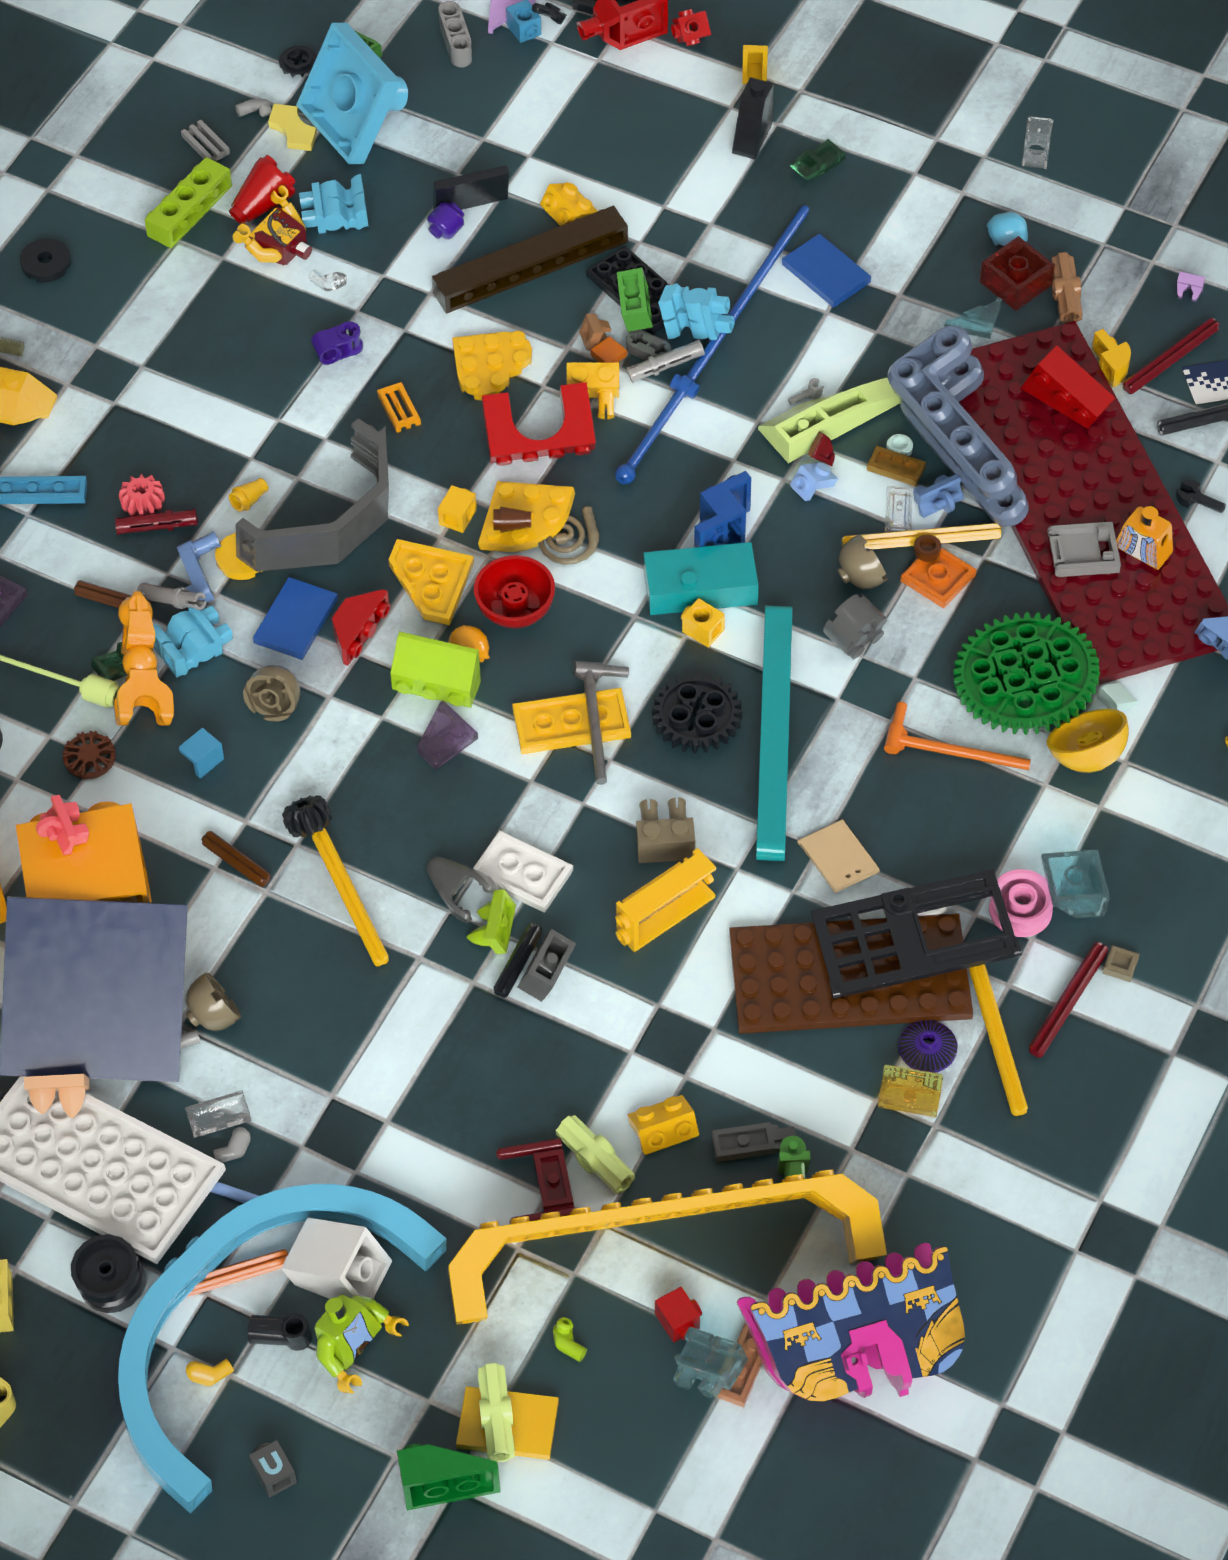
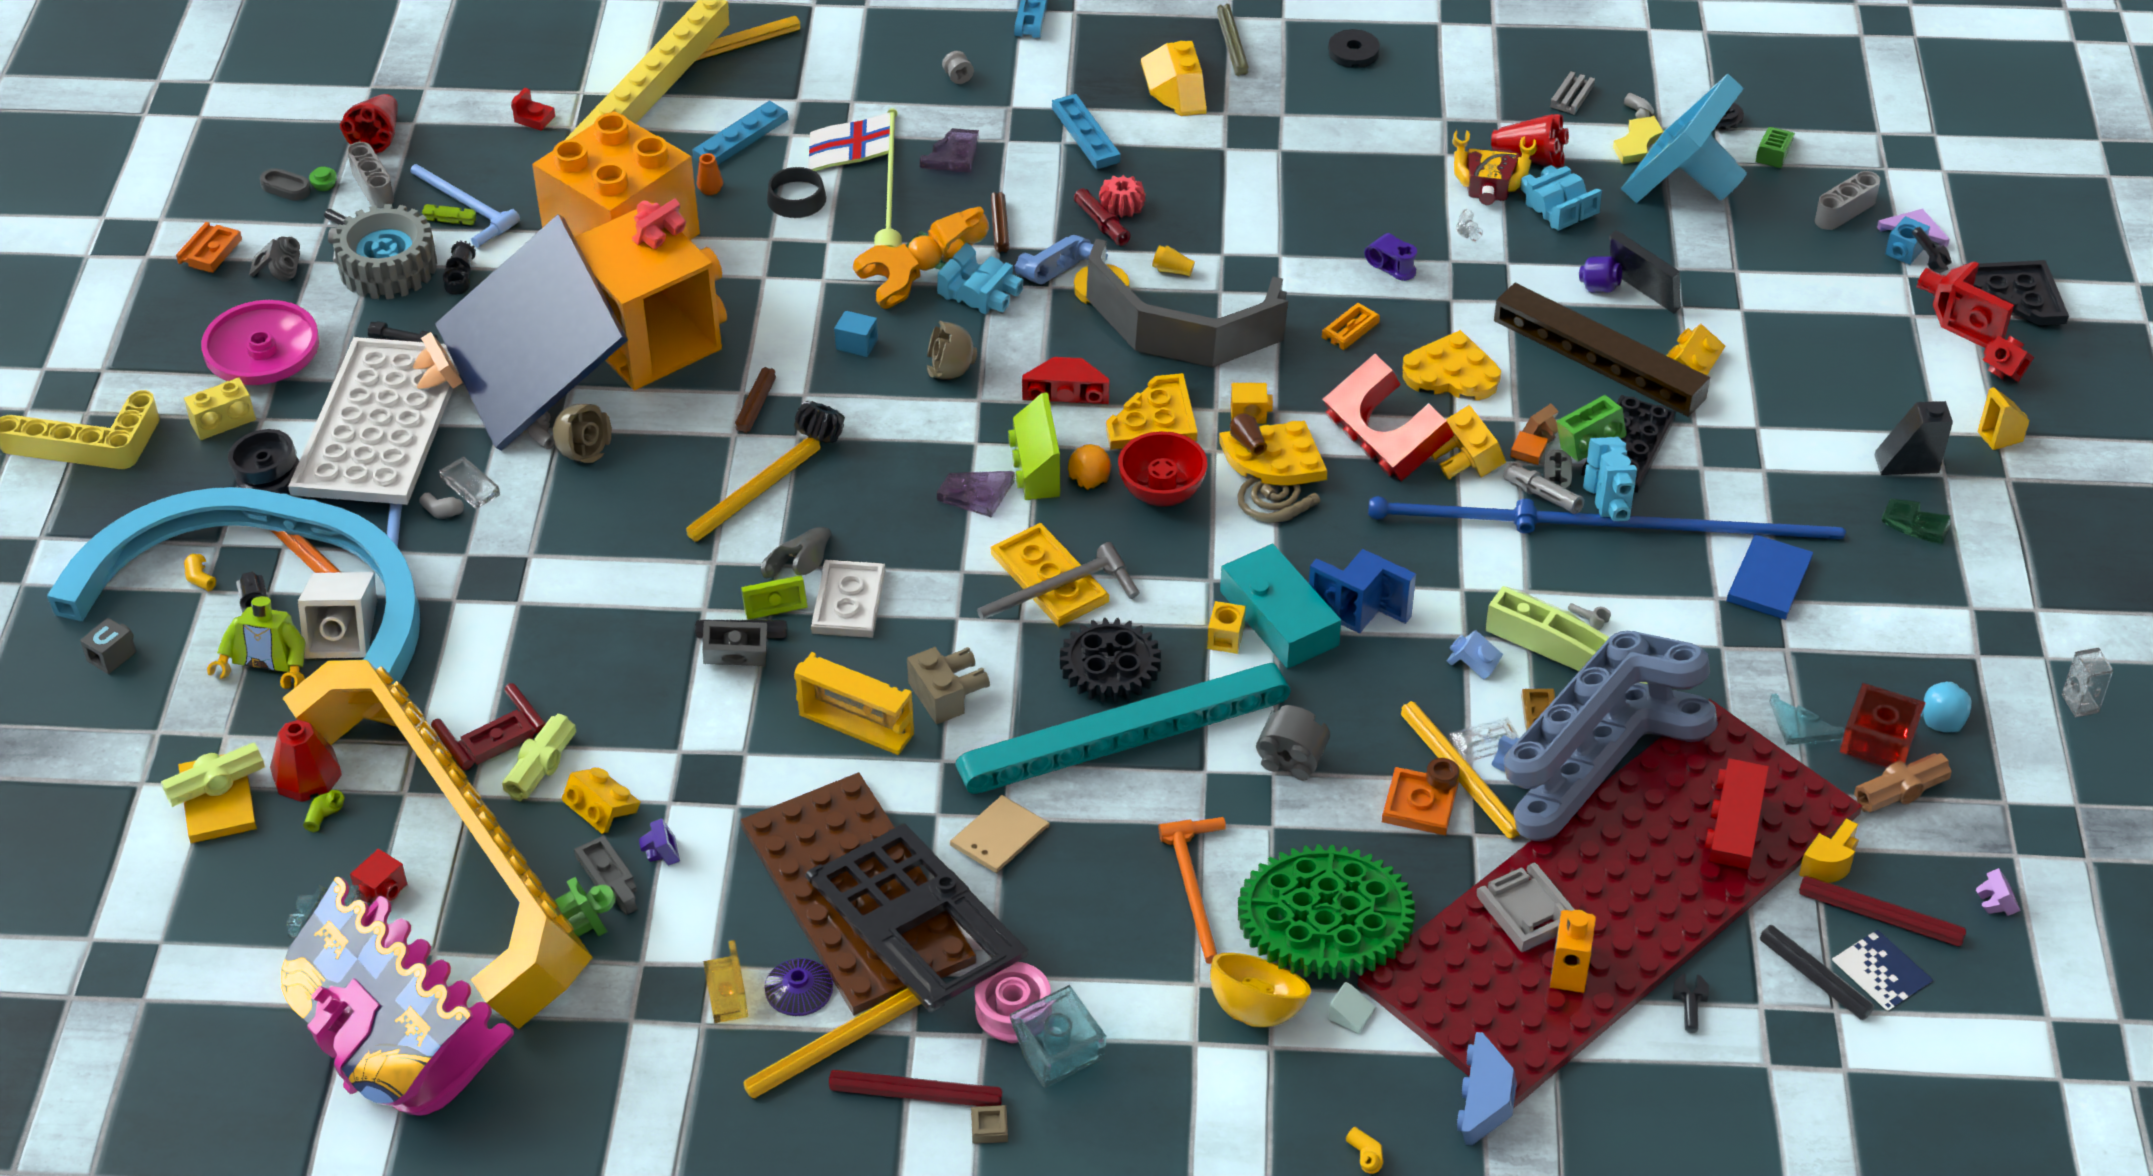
camera: 65 degrees right, 10 degrees down
copper wheel [63,731,116,779] -> none
light grey pin [137,583,206,610] -> none
lime brick [144,157,232,248] -> none
blue tile [253,577,338,660] -> none
green slope [397,1444,501,1511] -> none
dark red tile [807,431,835,466] -> none
dark tan cylinder [837,534,888,590] -> none
none -> red cone [270,720,342,802]
none -> dark purple tile [639,818,680,866]

